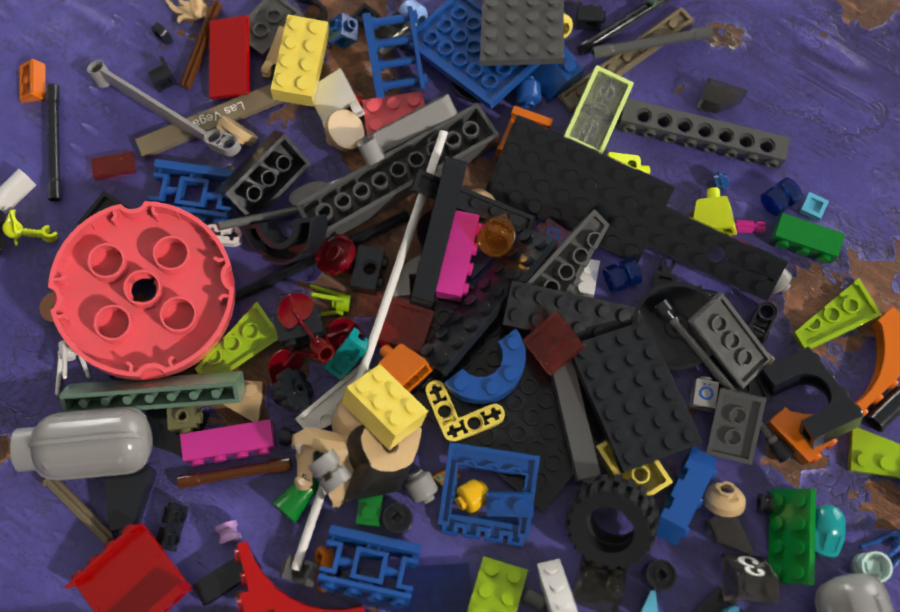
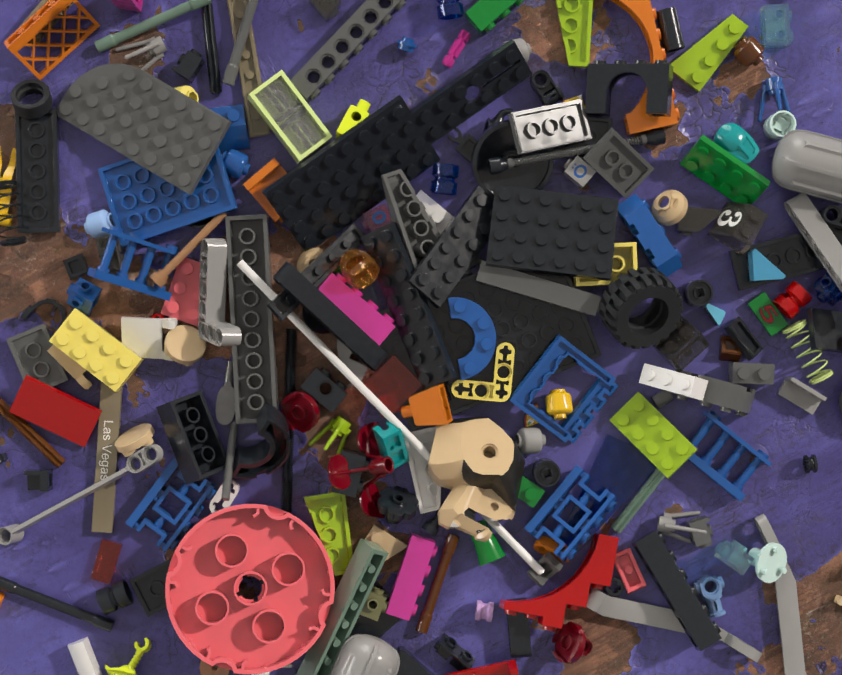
camera: 60 degrees left, 15 degrees up
light grey wheel [308,449,352,494] -> none
light yellow brick [342,364,428,450] -> none
blue plate [486,491,534,518] -> none
clear red plate [523,311,586,376] -> none
neon yellow torso [693,188,737,236] -> none
black bush [756,493,773,515] -> none
none -> black wheel [96,579,134,615]
none -> medium nougat piece [149,213,227,288]

